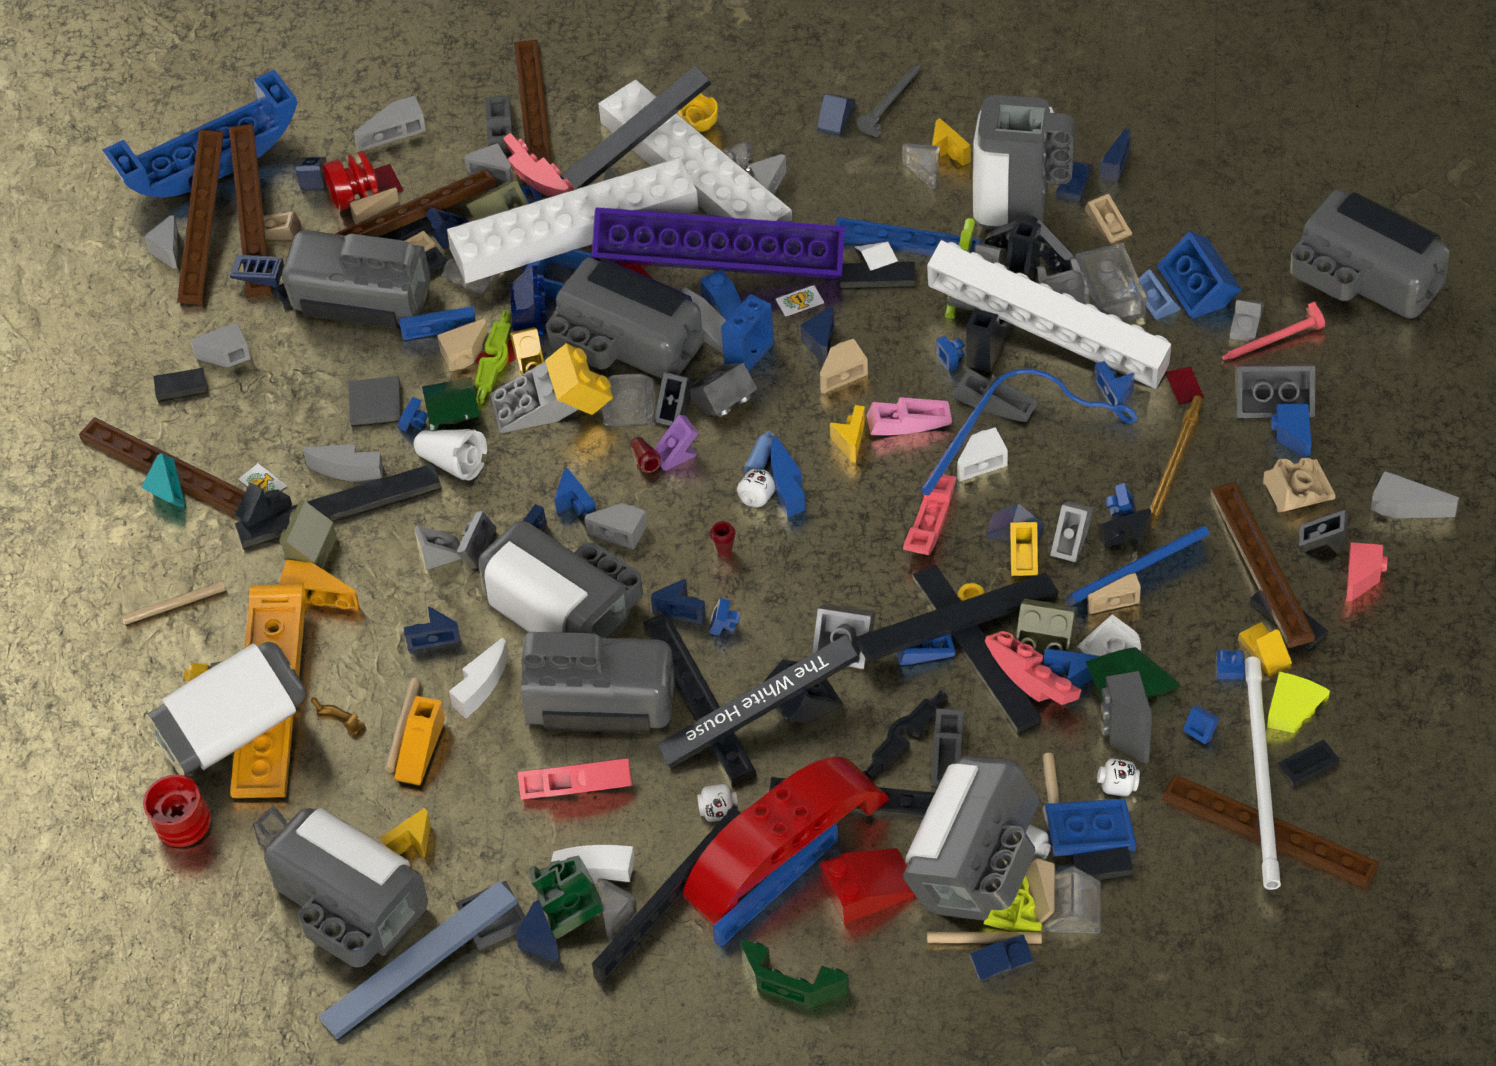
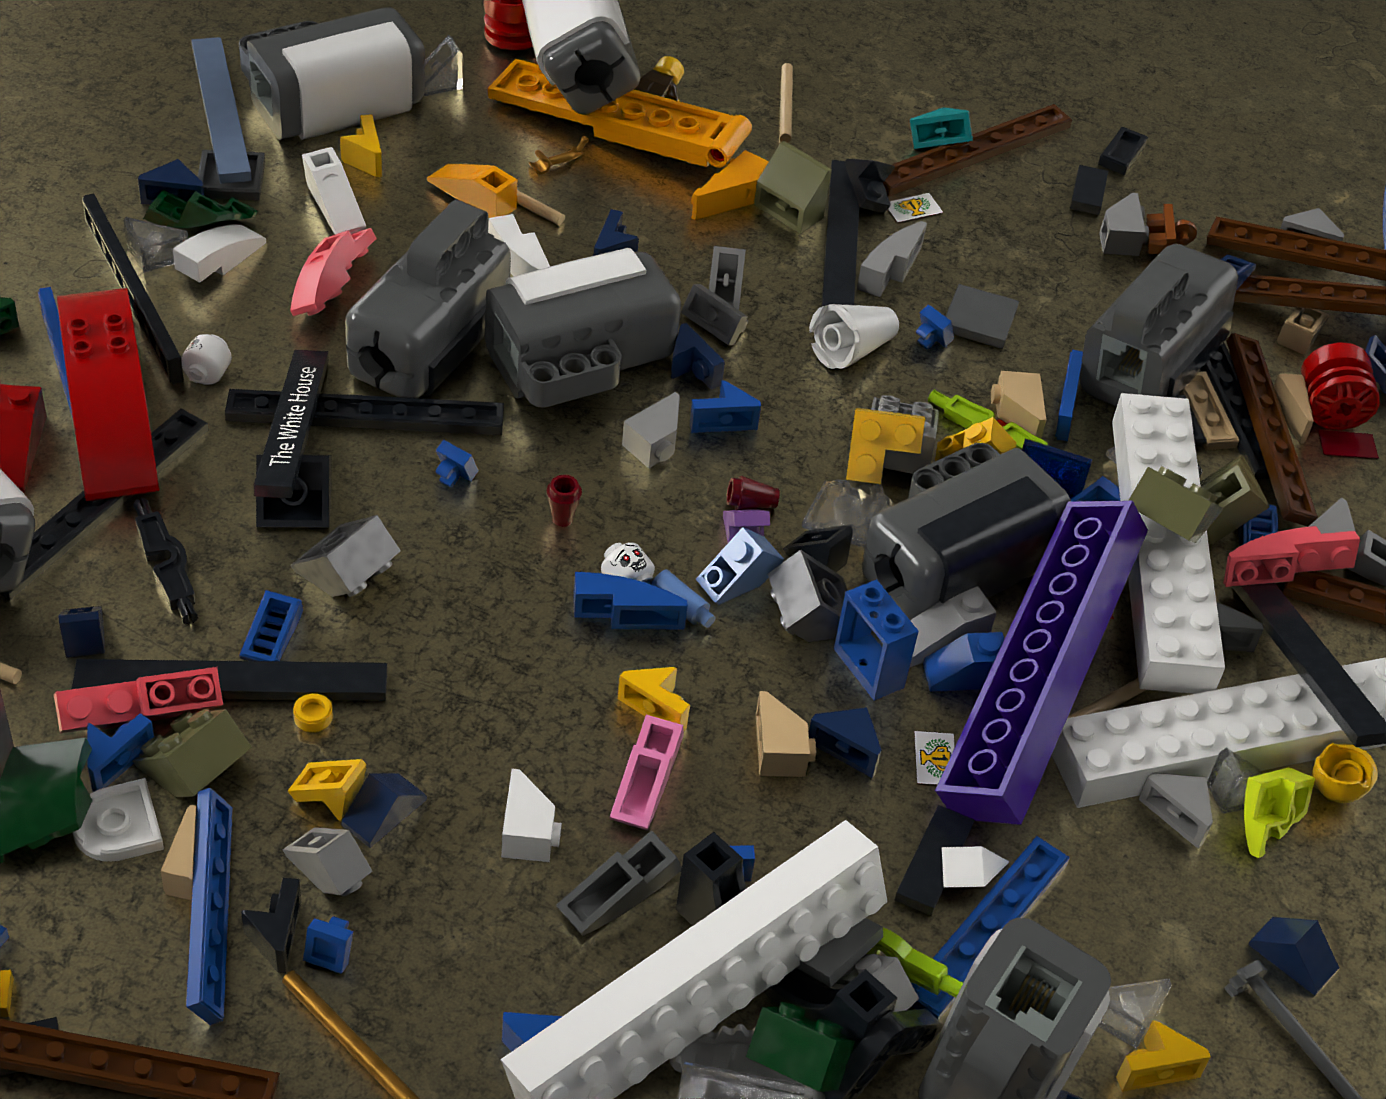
camera: 105 degrees right, 5 degrees down
dark green slope [422,377,480,430] -> none
dark blue slope [426,207,469,249] -> none
dark blue slope [651,579,706,625] -> none
black tile [856,573,1059,662] -> none
coral slope [903,472,956,555] -> none
blue piece [921,369,1137,496] -> none
dark grey slope [931,709,964,787] -> none
none -> dark blue slope [58,605,105,658]
none -> white slope [302,147,367,235]
none -> medium blue slope [696,527,784,605]
none -> dark green brick [746,1002,855,1092]
none -> black tile [1098,127,1148,175]
none -> olive slope [1128,465,1223,543]
none -> dark orange hips [1146,204,1197,255]
none -> neon yellow slope [1244,767,1315,858]

